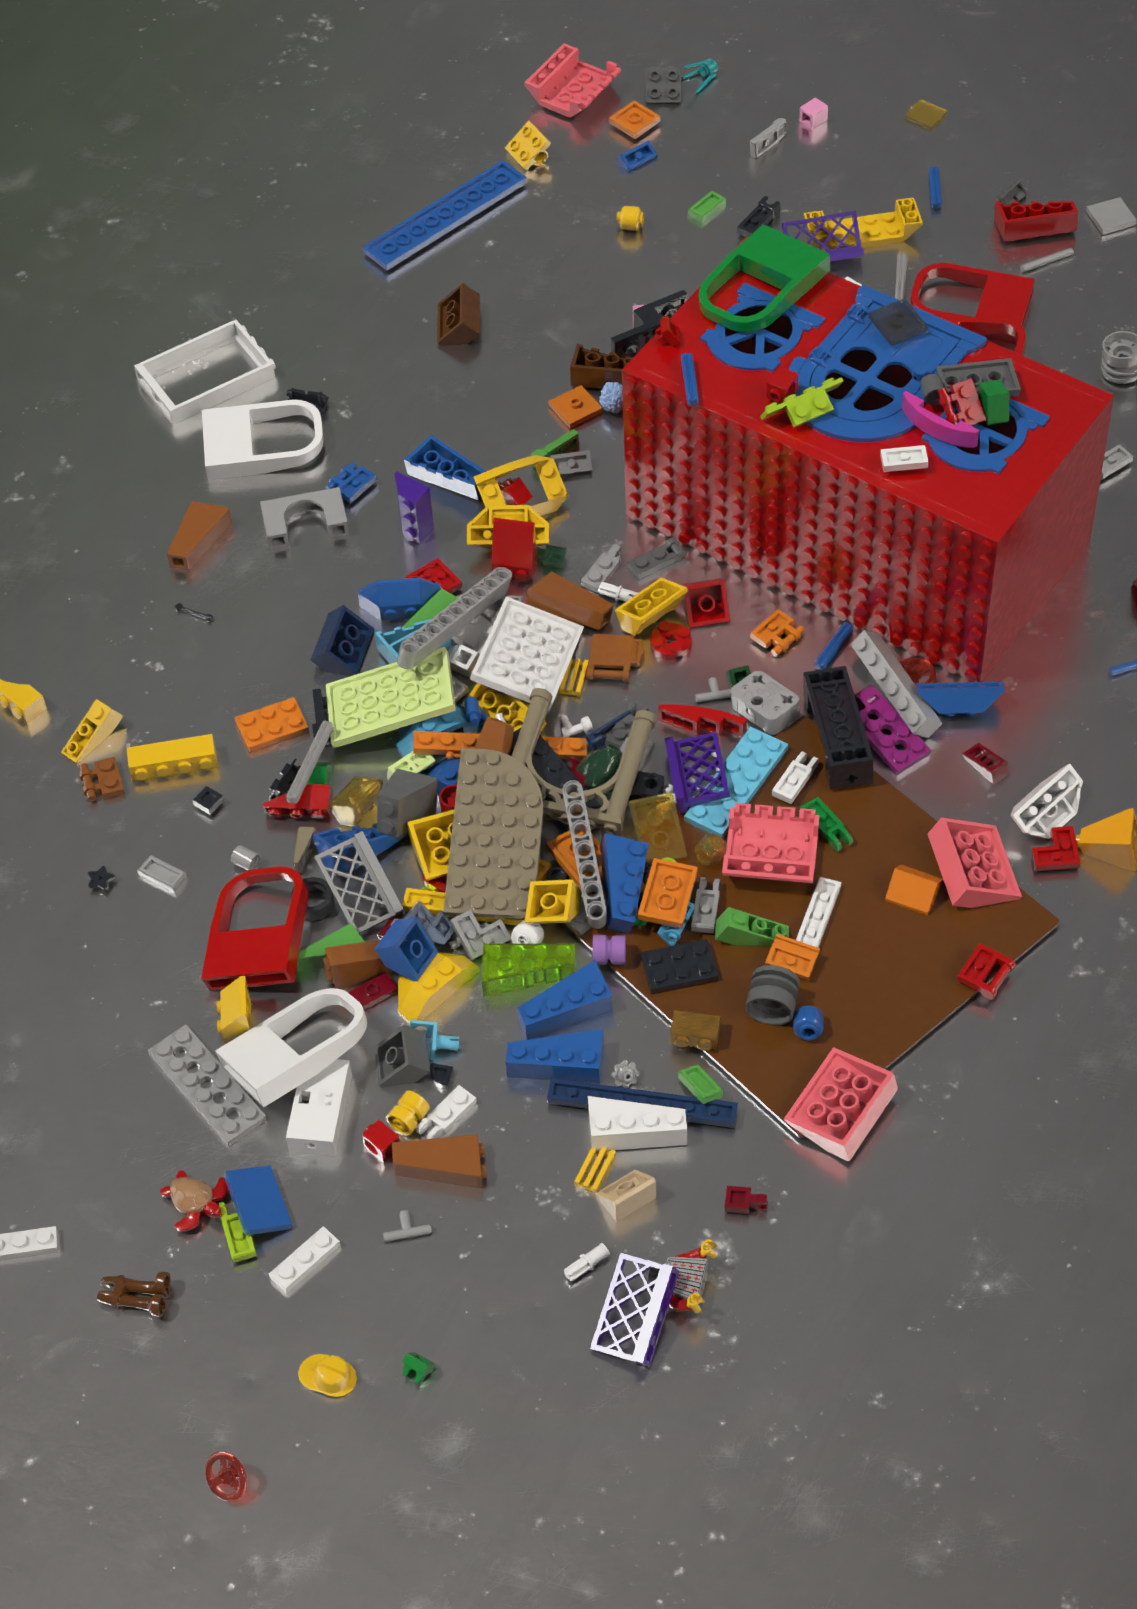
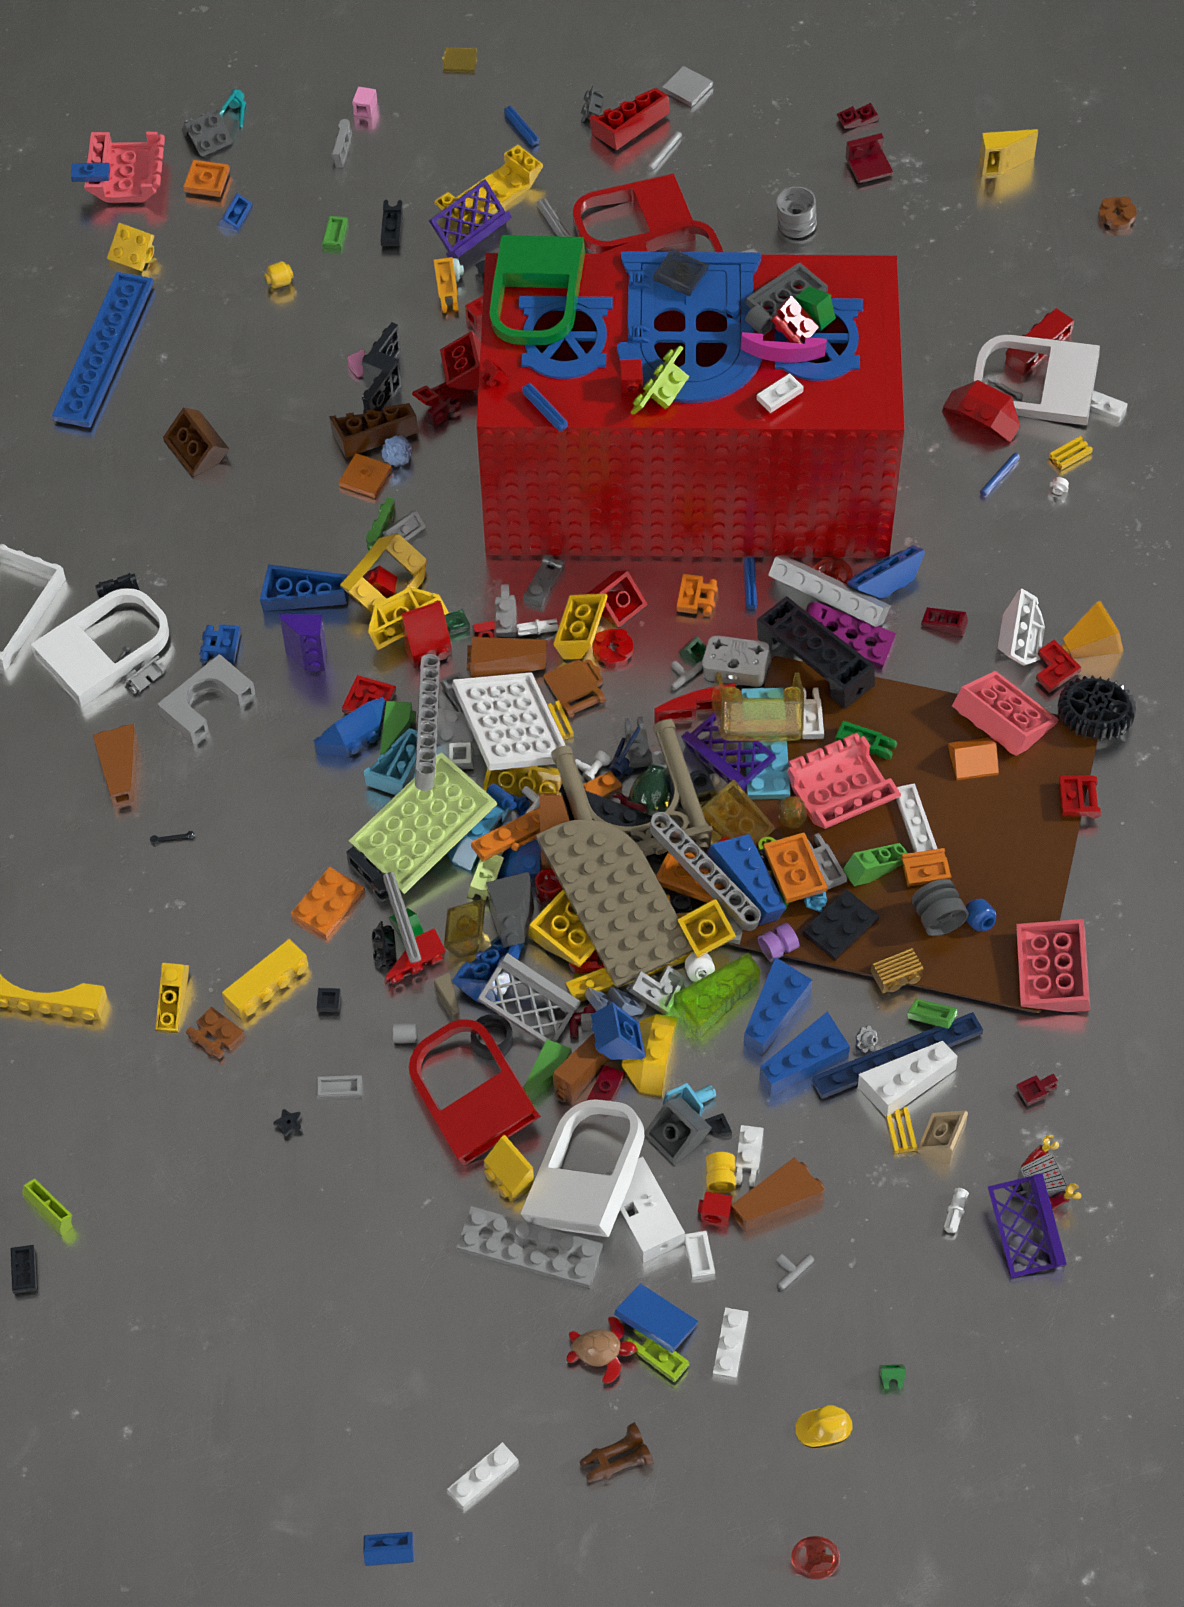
camera: 35 degrees left, 5 degrees up
dark blue slope [310,605,374,676] -> none
none -> blue plate [71,163,110,182]
none -> light grey hinge [124,656,166,694]
none -> red tile [472,620,495,638]
none -> white tile [685,1231,715,1280]
none -> clear yellow windscreen [712,672,804,741]
none -> black gear [1058,675,1136,741]

